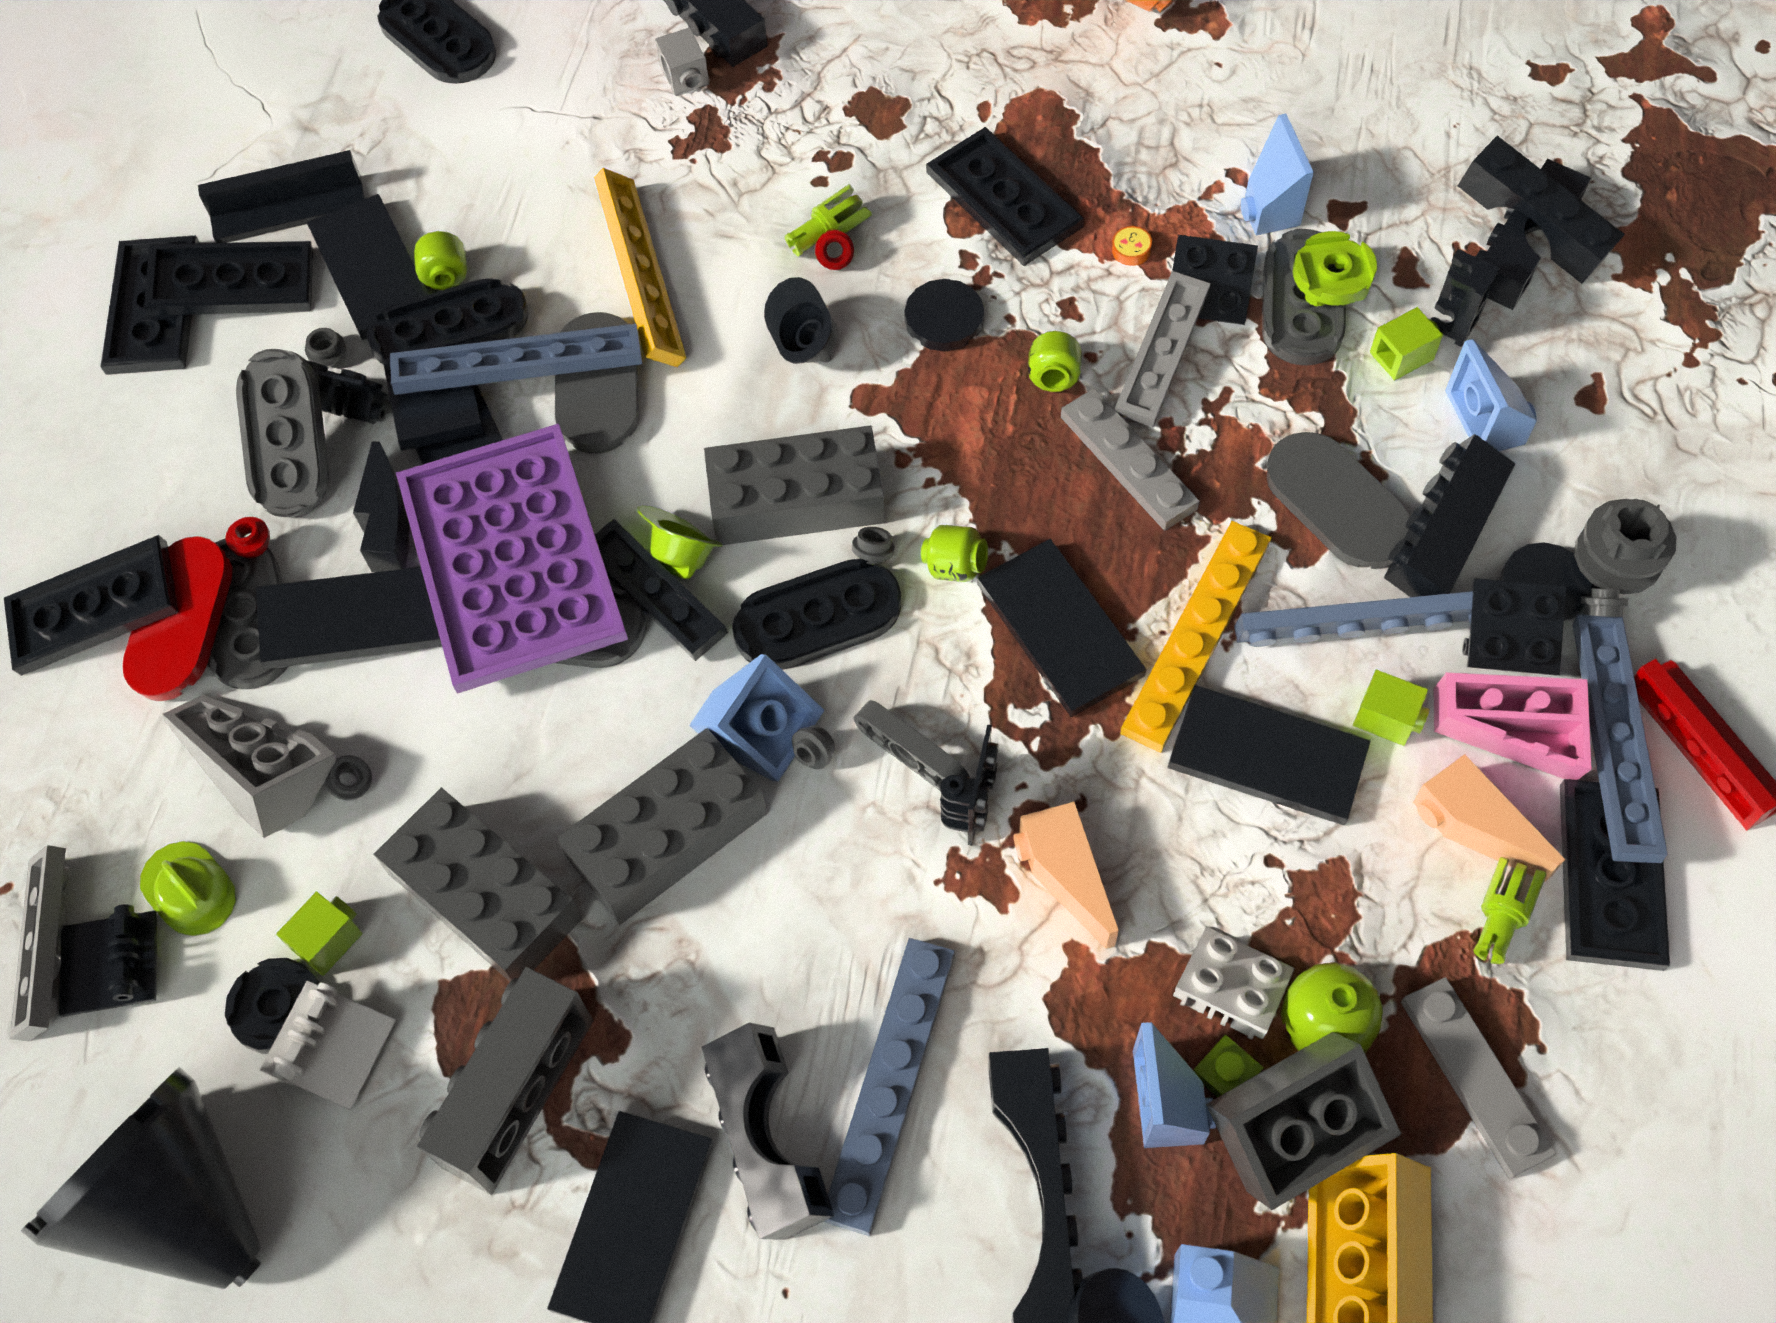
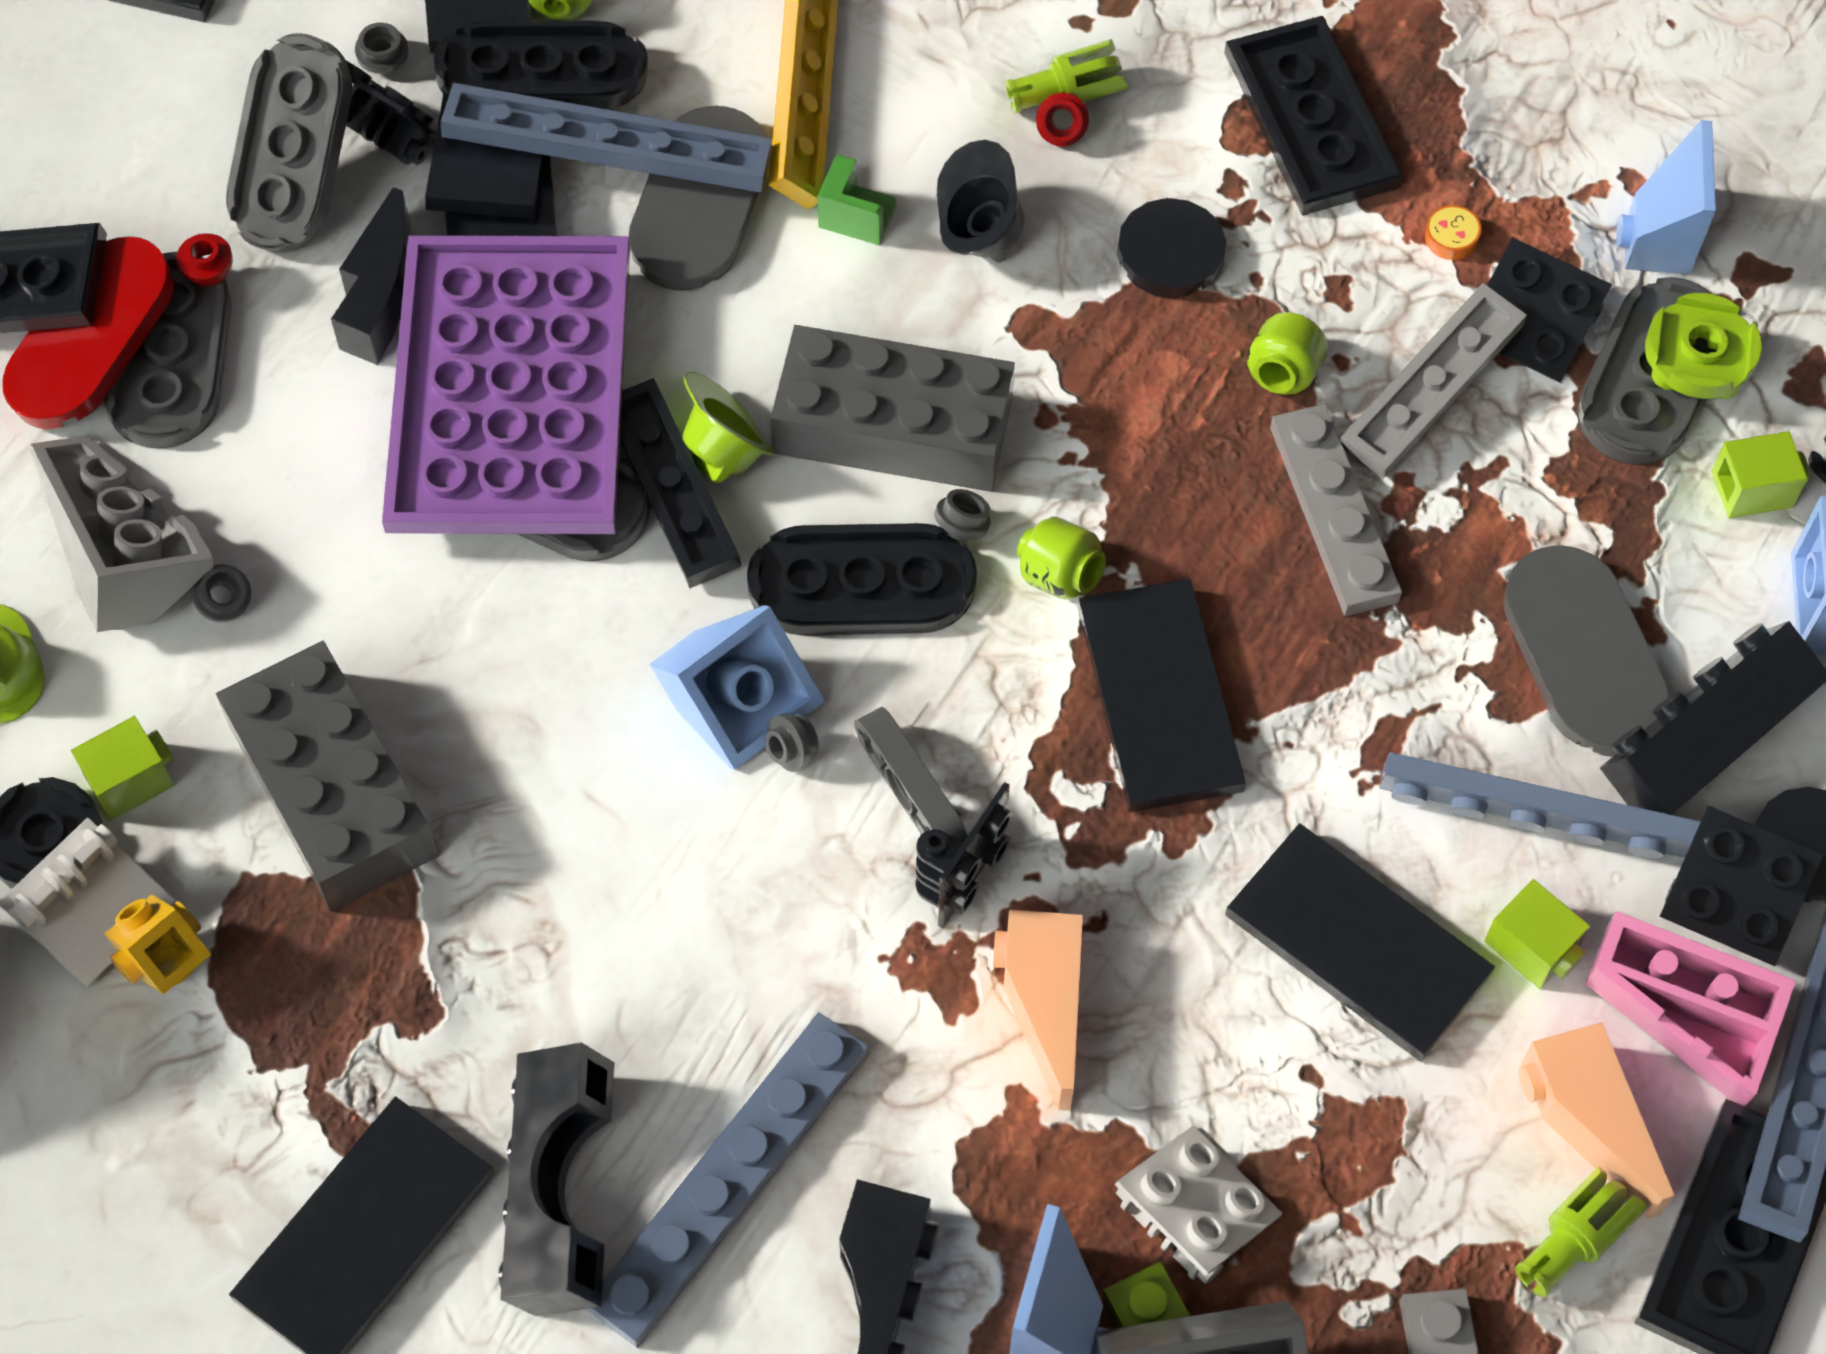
camera: 15 degrees right, 0 degrees up
black tile [256,567,442,670] -> none
dark grey brick [417,967,594,1195] -> none
dark grey brick [557,728,768,925] -> none
yellow plate [1120,521,1271,753] -> none
lime cylinder [1281,962,1383,1053] -> none
none -> yellow brick [104,895,212,995]
none -> bright green panel [818,154,896,245]

